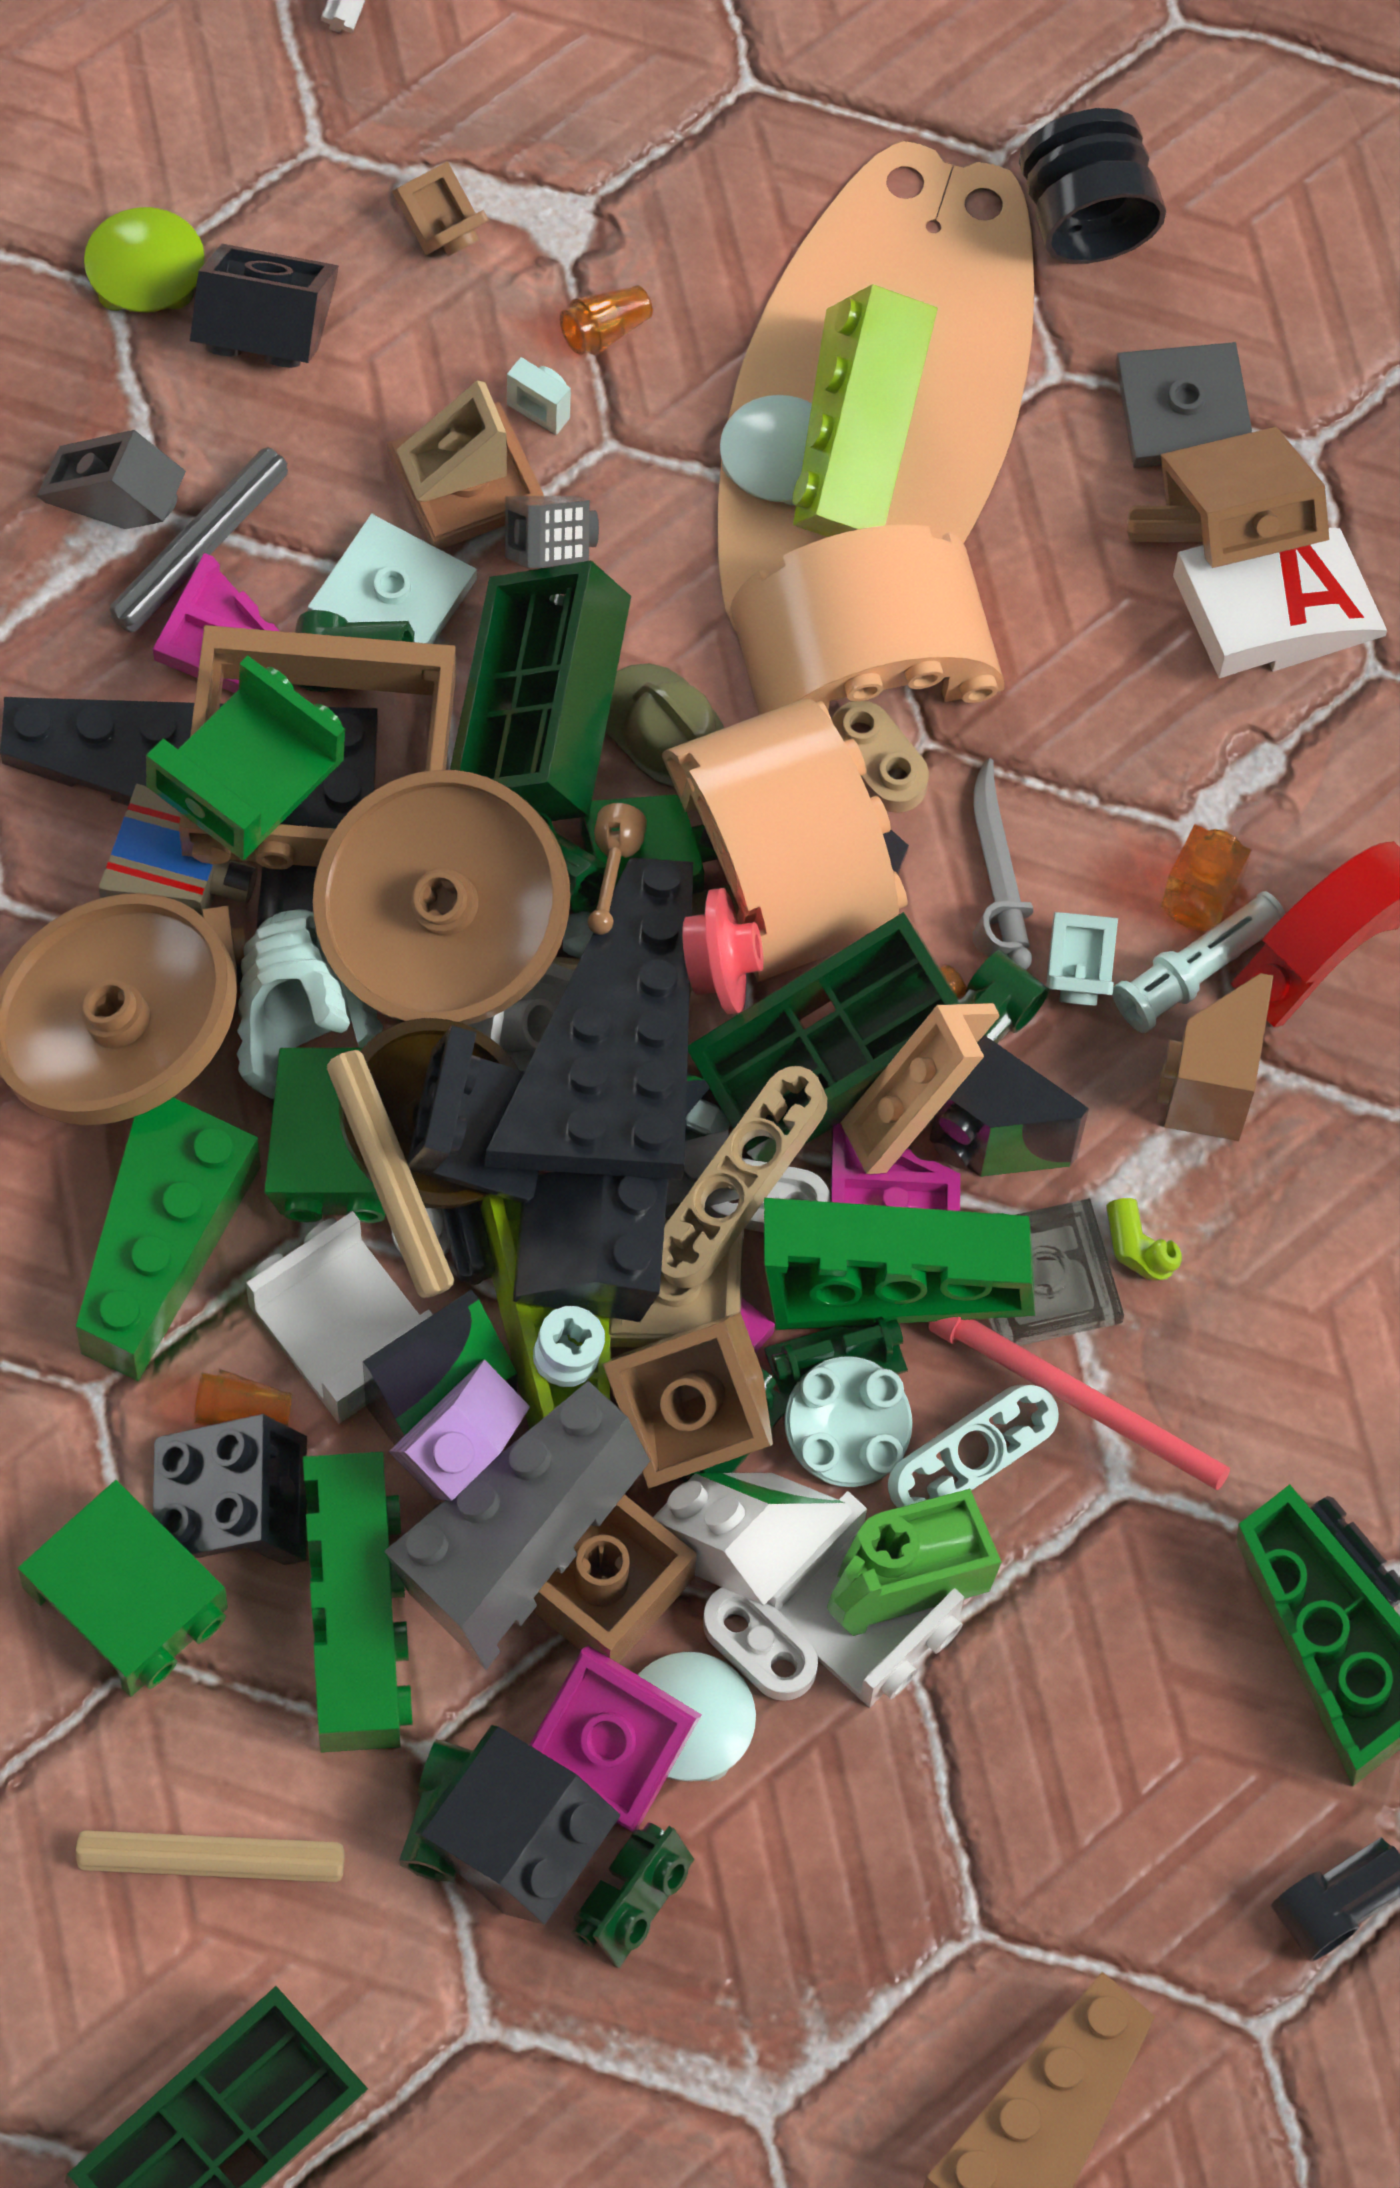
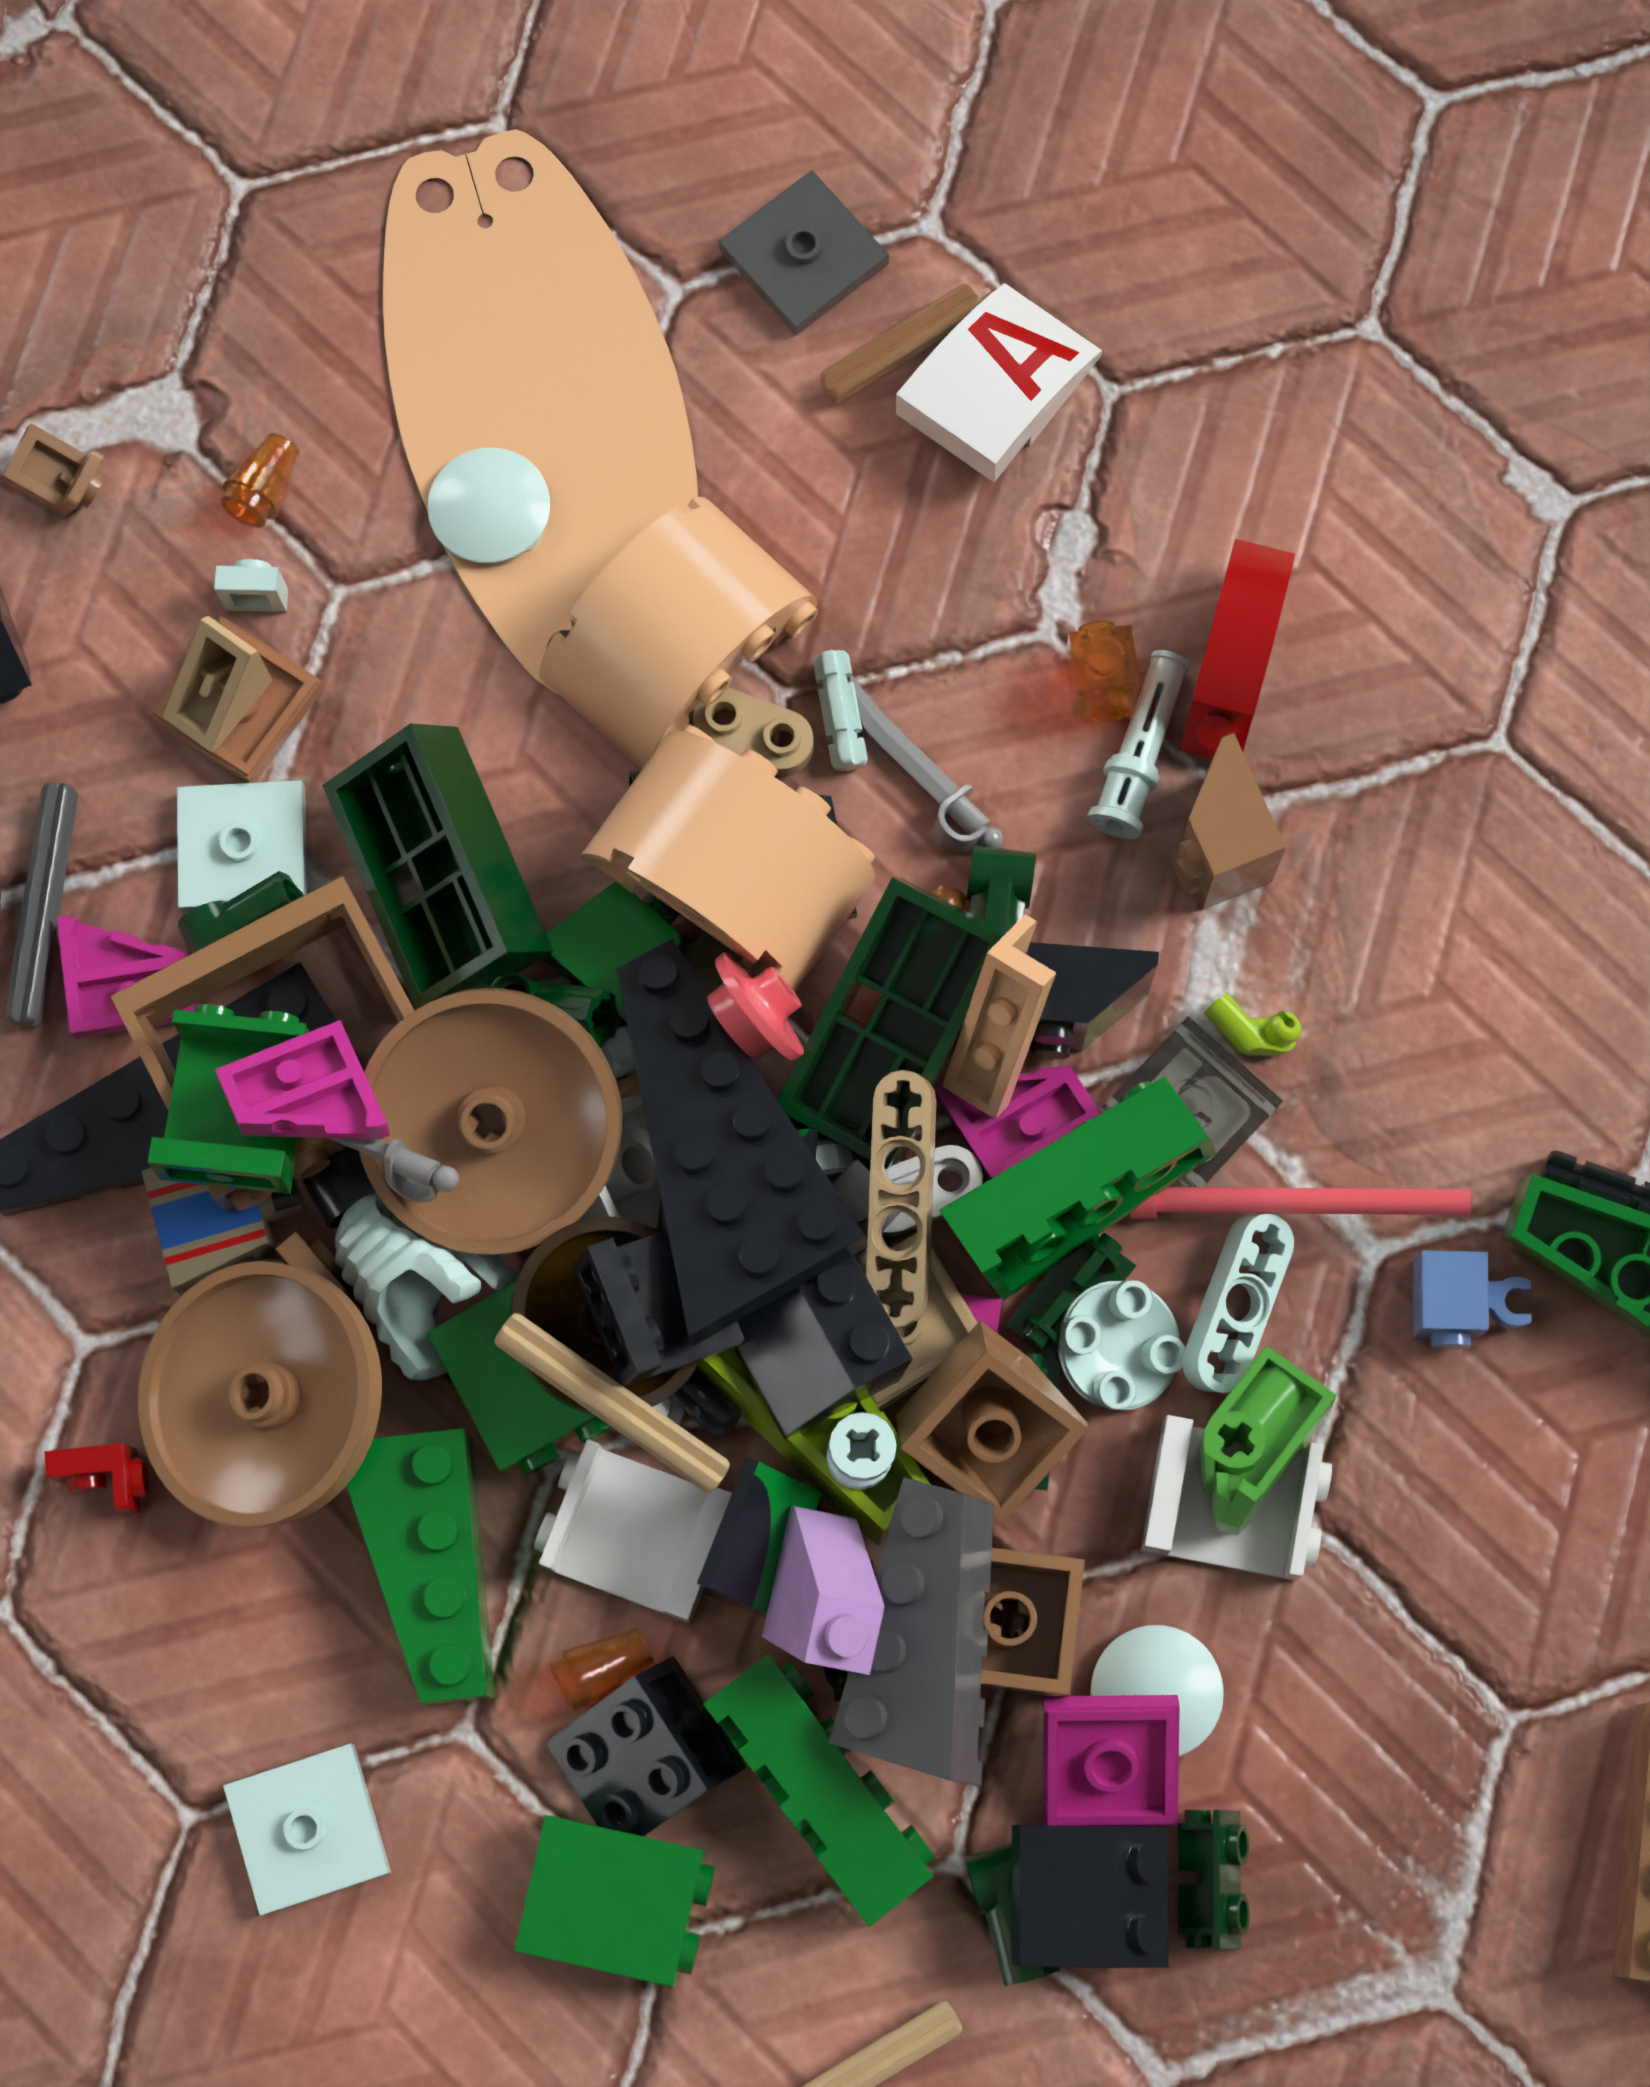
camera: 25 degrees left, 10 degrees up
dark grey slope [505,496,599,568] -> none
medium nougat hinge [588,803,647,935] -> none
olive piece [605,663,724,787] -> none
white slope [653,1473,852,1606] -> none
white plate [703,1587,818,1701] -> none
lime wedge [792,284,938,537] -> none
black wheel [1019,108,1166,264] -> none
light aqua bracket [1046,912,1118,1005] -> none
medium nougat panel [1161,427,1330,568] -> none
none -> dark pink wing [215,1020,390,1139]
none -> light grey sword [328,1138,459,1203]
none -> light aqua axle [813,650,868,771]
none -> medium blue brick [1413,1250,1531,1350]

